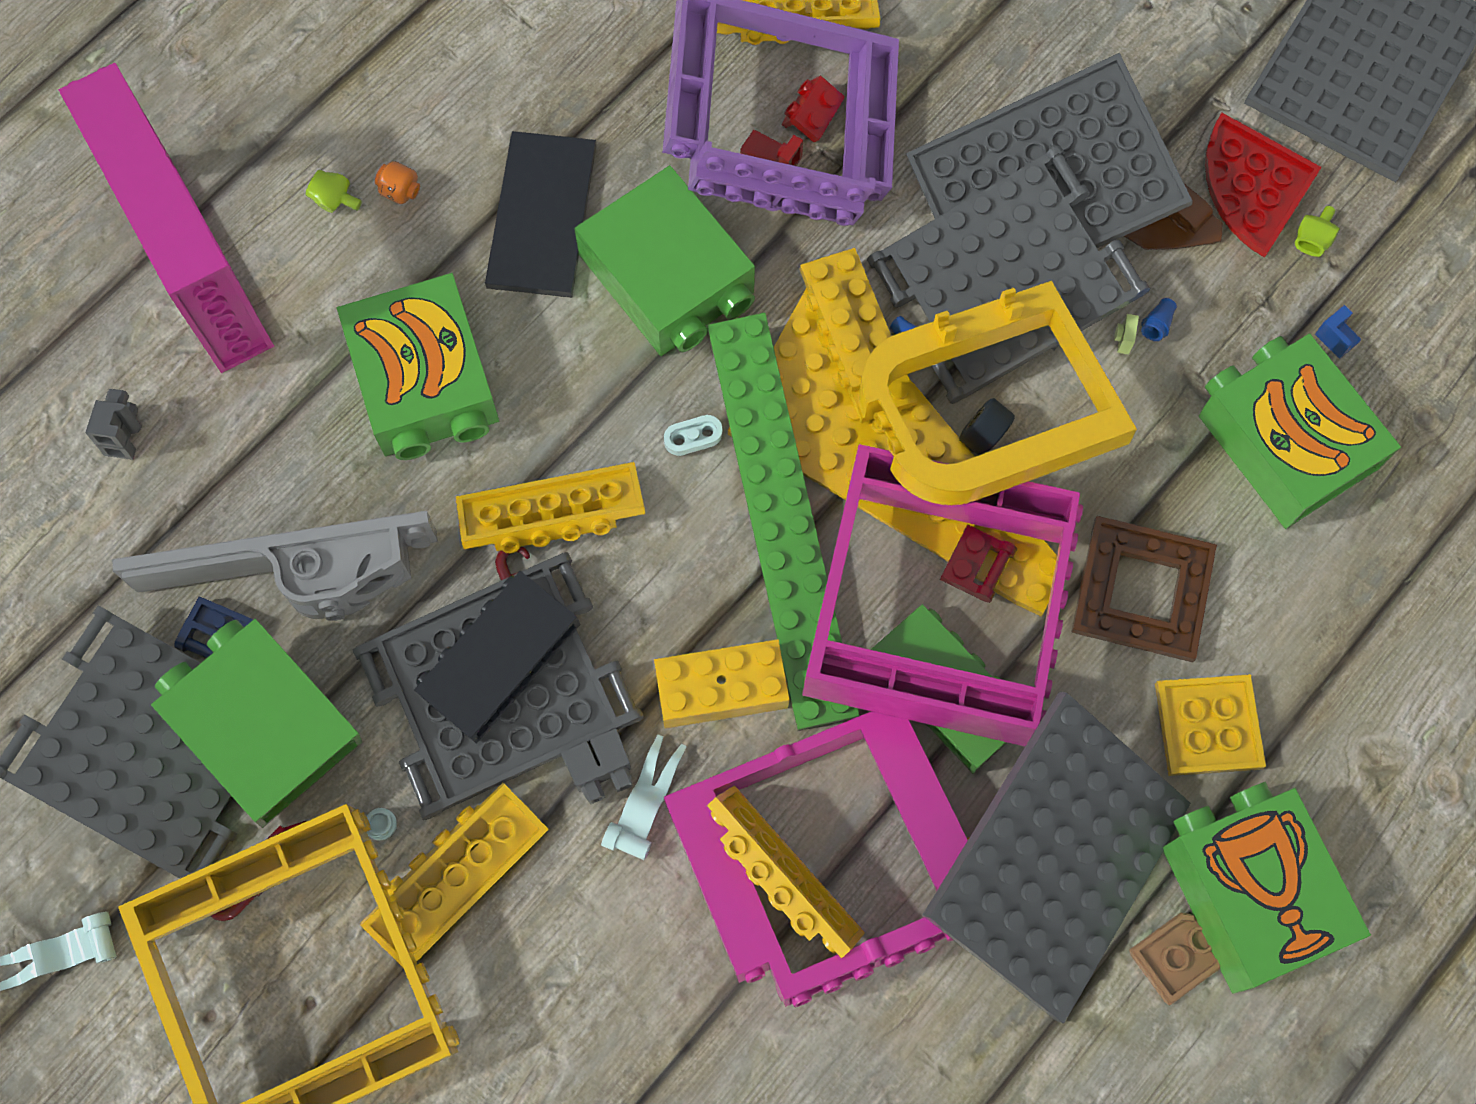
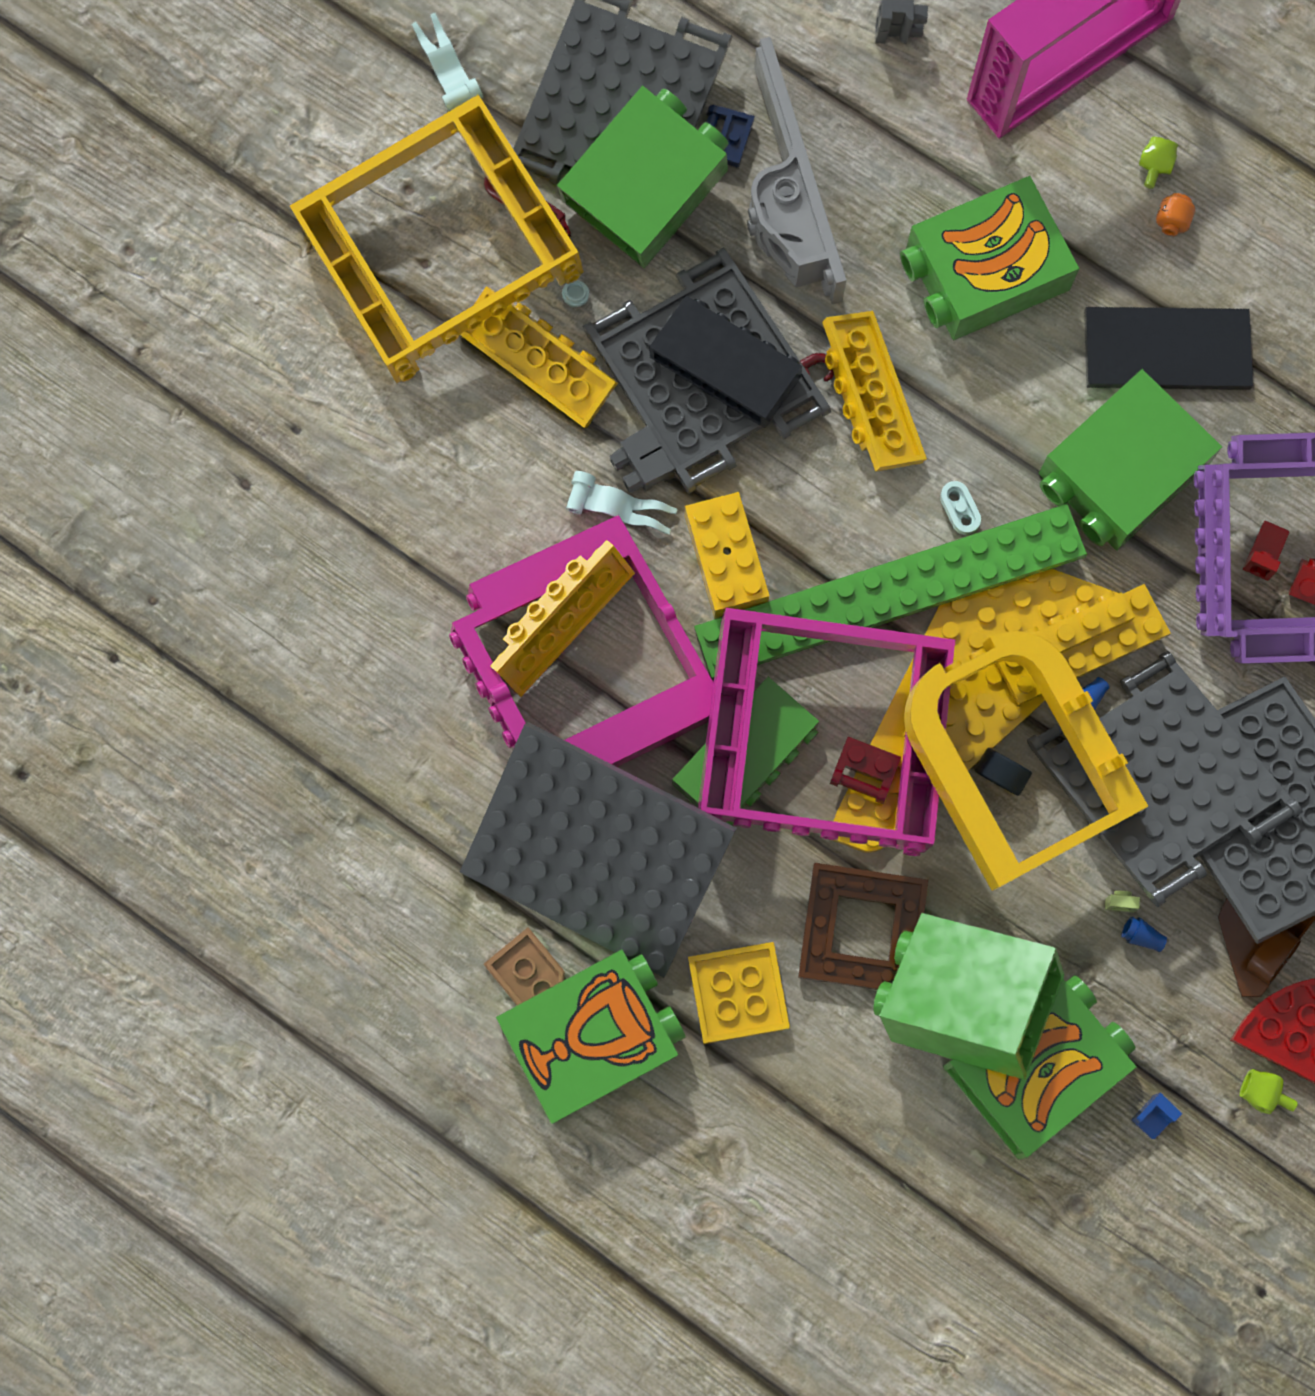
camera: 85 degrees right, 5 degrees up
none -> bright green brick [874,913,1064,1080]

